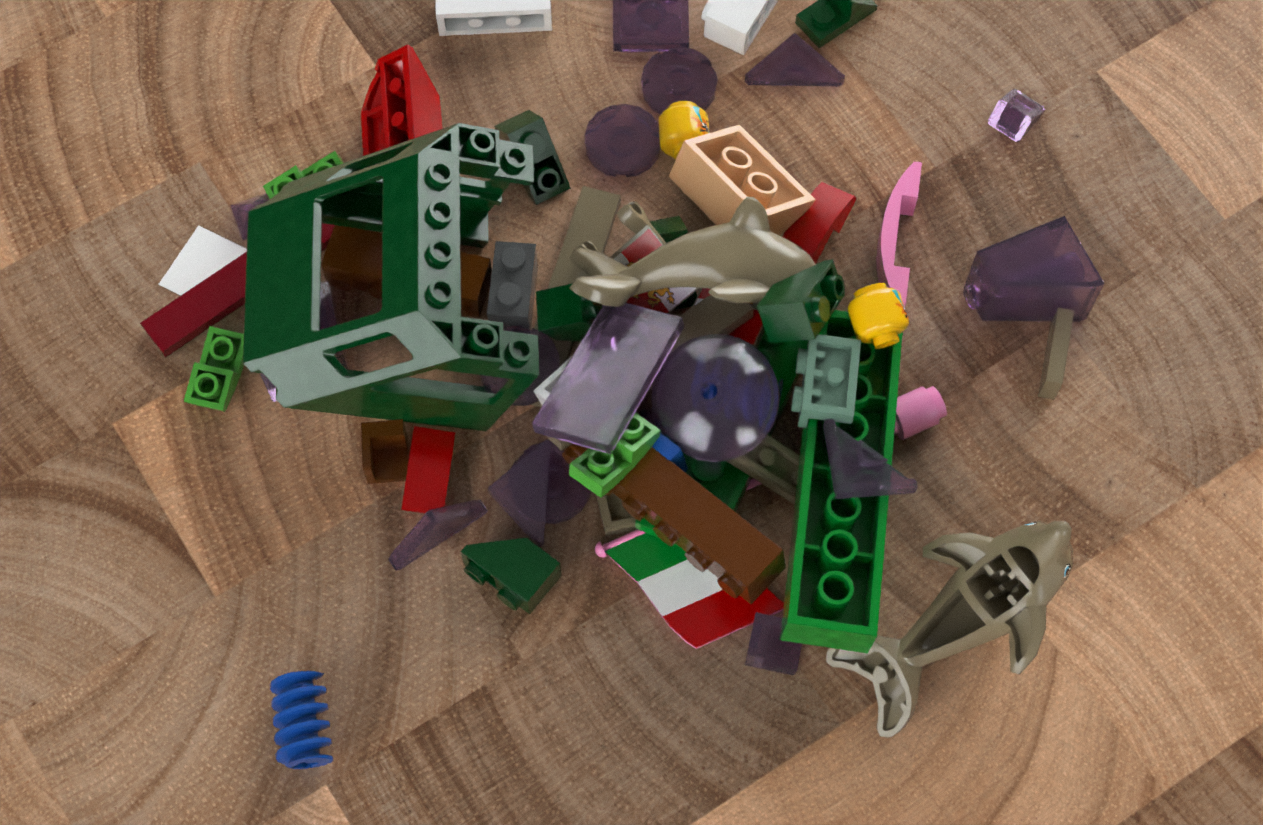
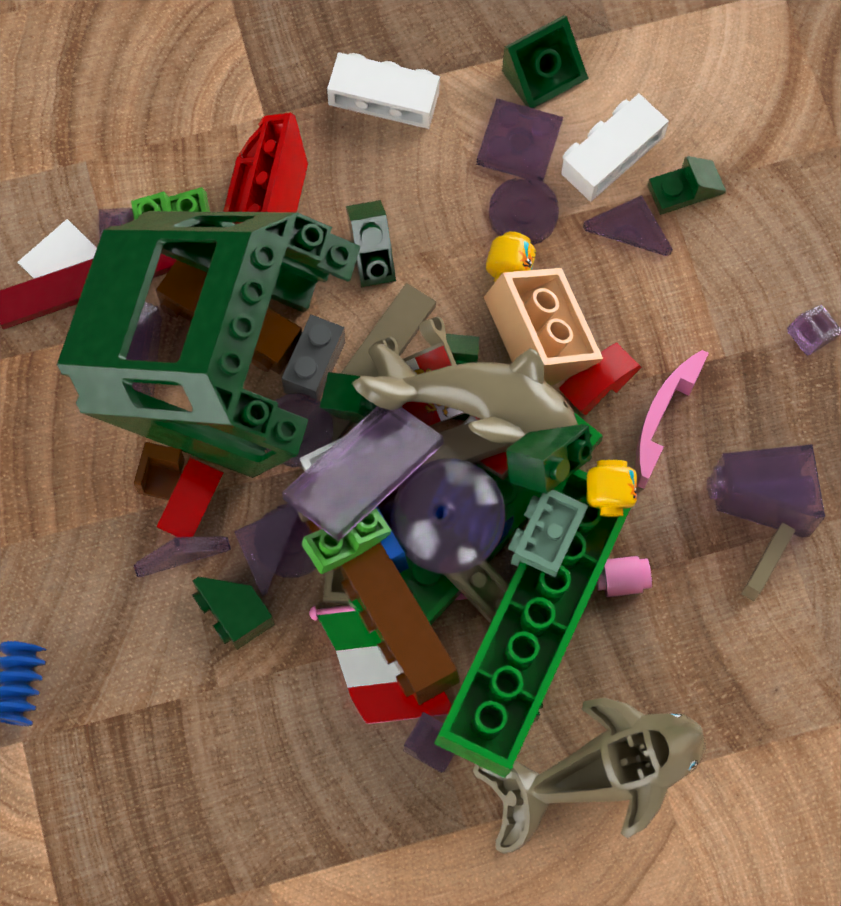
camera: 15 degrees right, 5 degrees up
bright green slope [184,326,244,412] -> none
clear purple tile [584,104,661,177] -> none
tile [823,419,918,499] -> none

